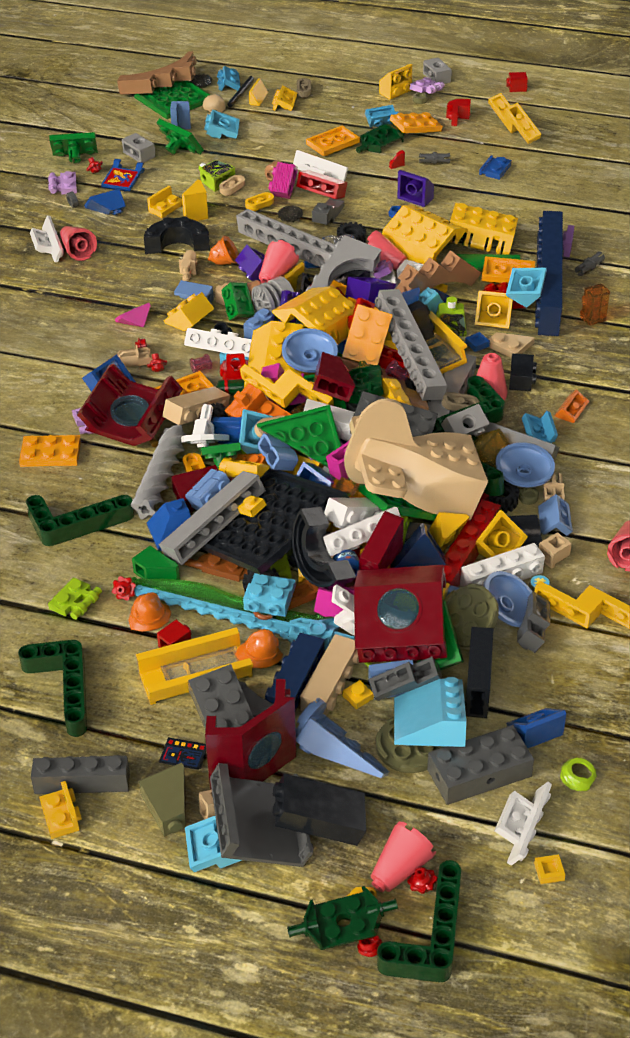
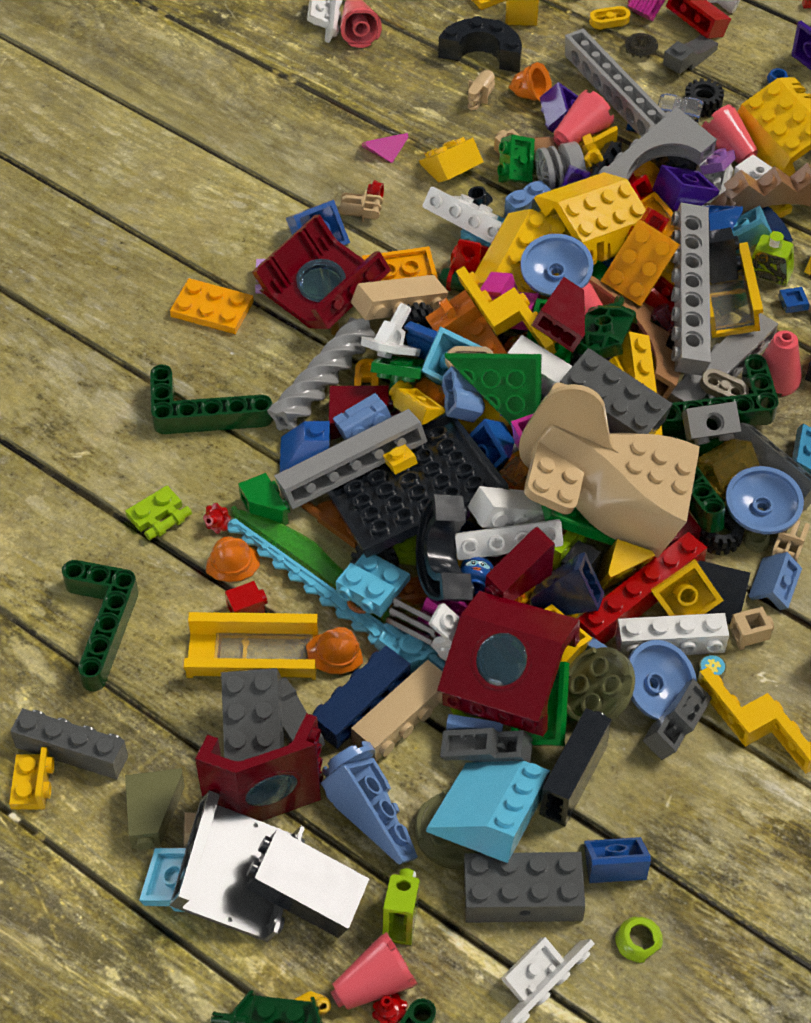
camera: 20 degrees right, 10 degrees up
red plant [147,353,167,372] -> none
piece [158,737,206,770] -> none
medium blue panel [174,280,214,304] -> none
clear pink bush [189,353,212,373] -> none
yellow plate [342,680,374,710] -> none
none -> lime torso [383,868,420,946]
none -> dark brown tile [385,597,438,645]
none -> yellow plate [582,133,603,167]

